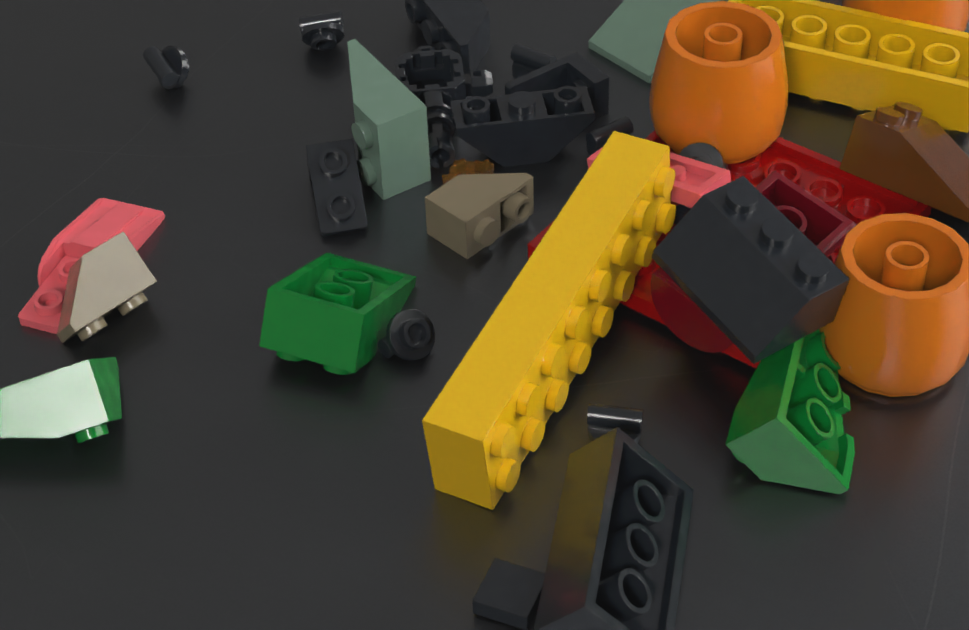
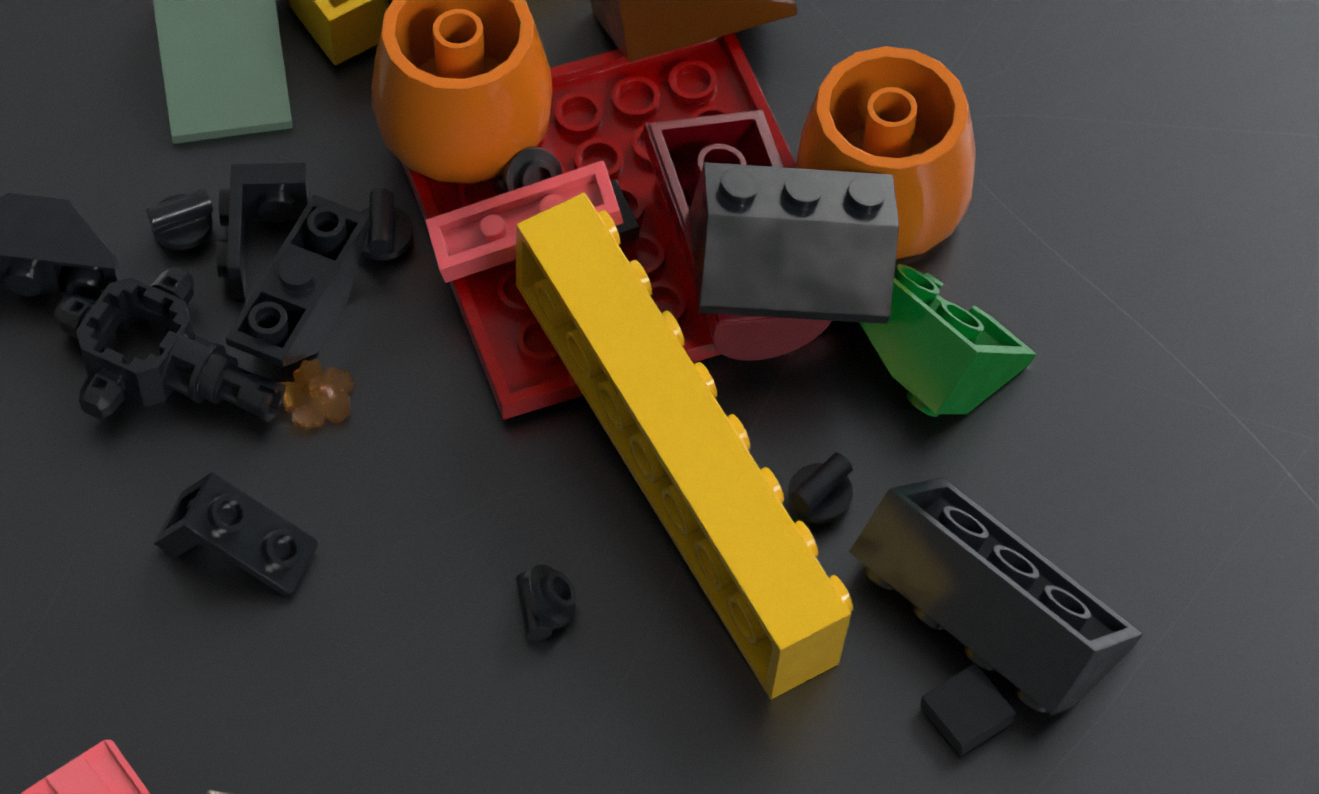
camera: 60 degrees left, 15 degrees up
green slope [259,252,417,375] -> none
sand green slope [347,39,431,200] -> none
dark tan slope [425,173,534,259] -> none

